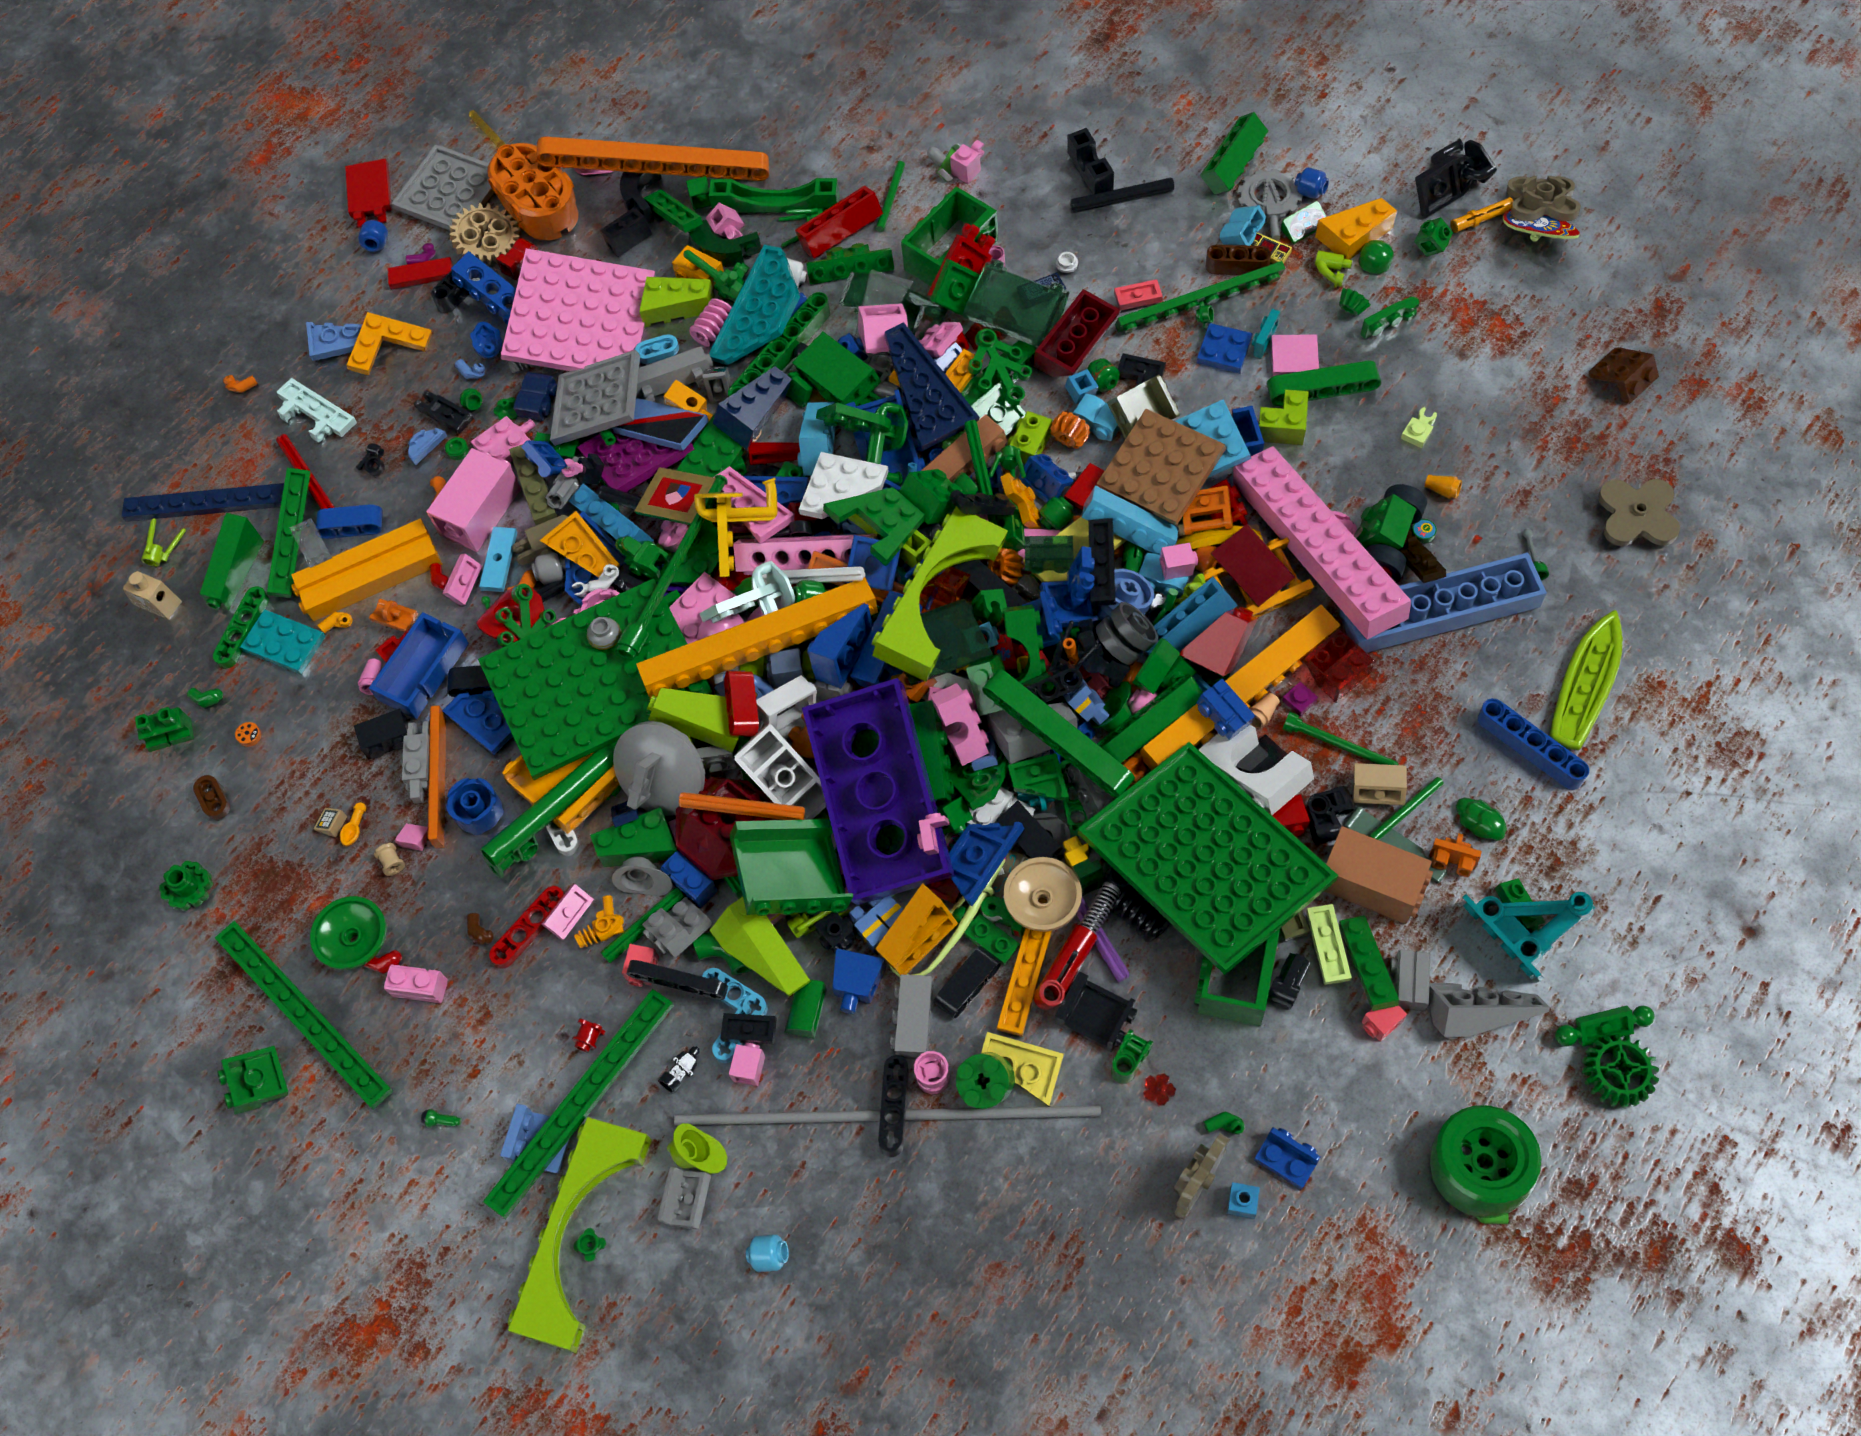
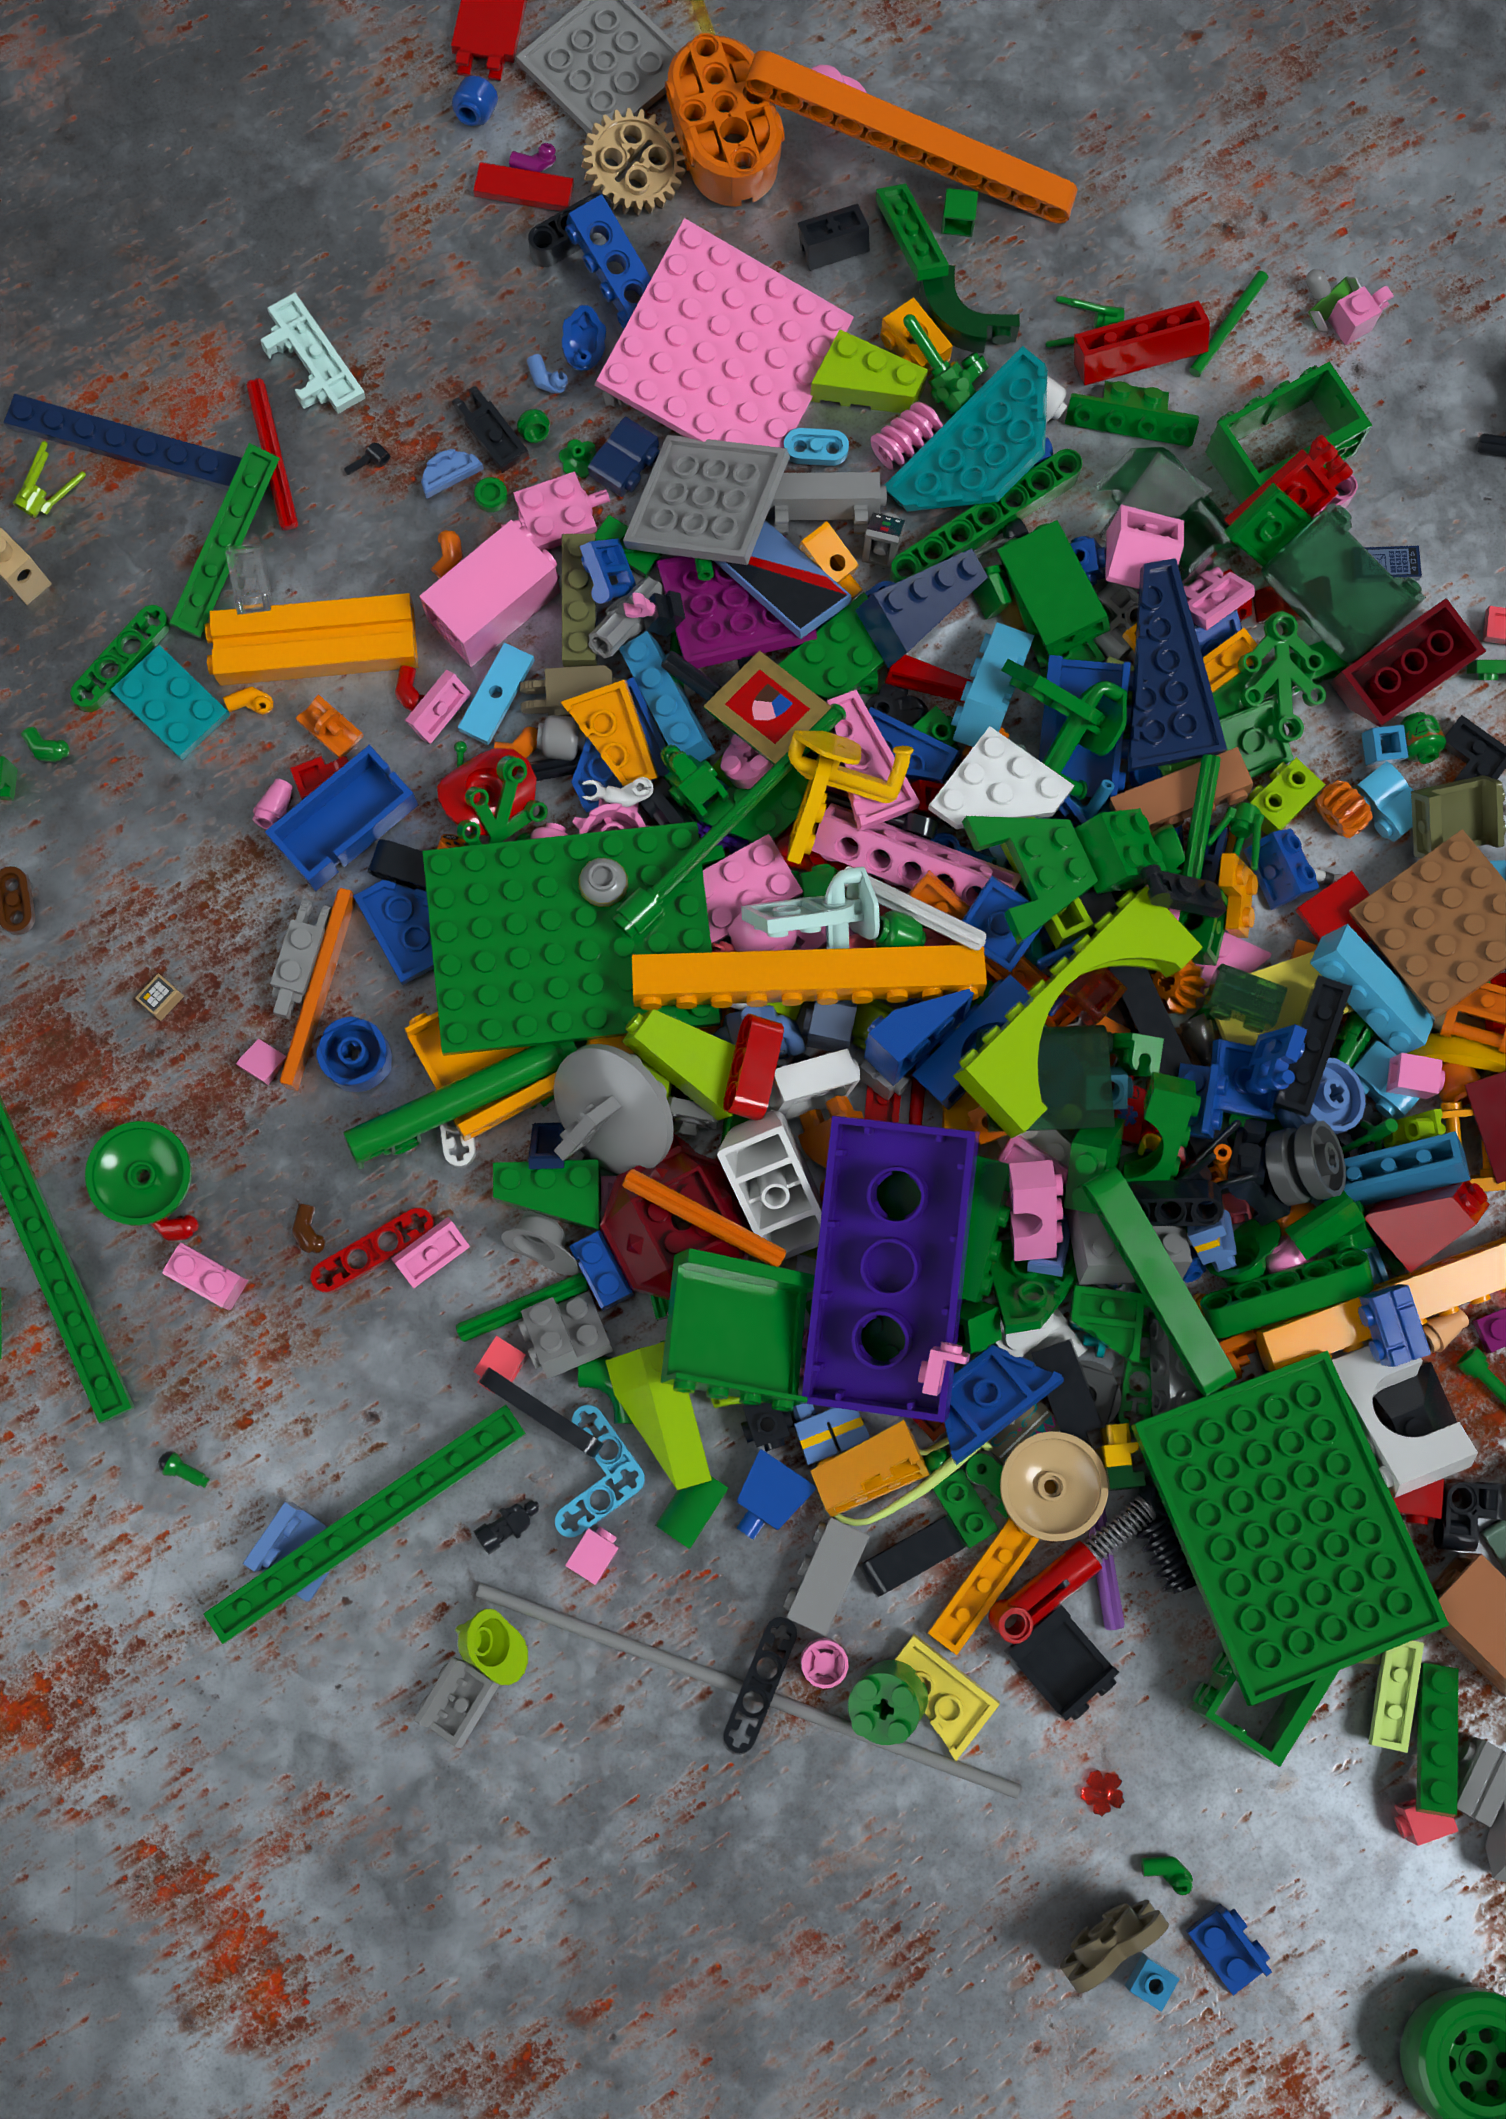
camera: 10 degrees right, 15 degrees up
green slope [200,513,264,610] -> none
orange arm [223,375,258,393] -> none
orange tile [235,722,262,747] -> none
medium blue wing [306,322,363,361] -> none
blue beam [315,505,383,539] -> none
light orange piece [340,802,366,847] -> none
light orange plate [347,312,432,375] -> none
black piece [354,708,408,760] -> none
black hinge [364,456,385,476] -> none
tan bush [374,843,405,876] -> none
red leg [496,238,538,280] -> none
lime arch [508,1117,652,1353] -> none
red brick [572,1018,606,1053] -> none
green plate [573,1228,606,1262] -> none
light orange piece [574,895,624,948] -> none
black arch [620,172,662,224] -> none
bright pink brick [706,203,744,239] -> none
green arch [709,178,840,213] -> none
black plate [720,1013,777,1045] -> none
medium azure head [746,1234,789,1272] -> none
green head [1039,496,1074,531] -> none
white plate [1056,252,1078,273] -> none
green piece [1111,1029,1154,1084] -> none
black piece [1268,953,1311,1009] -> none

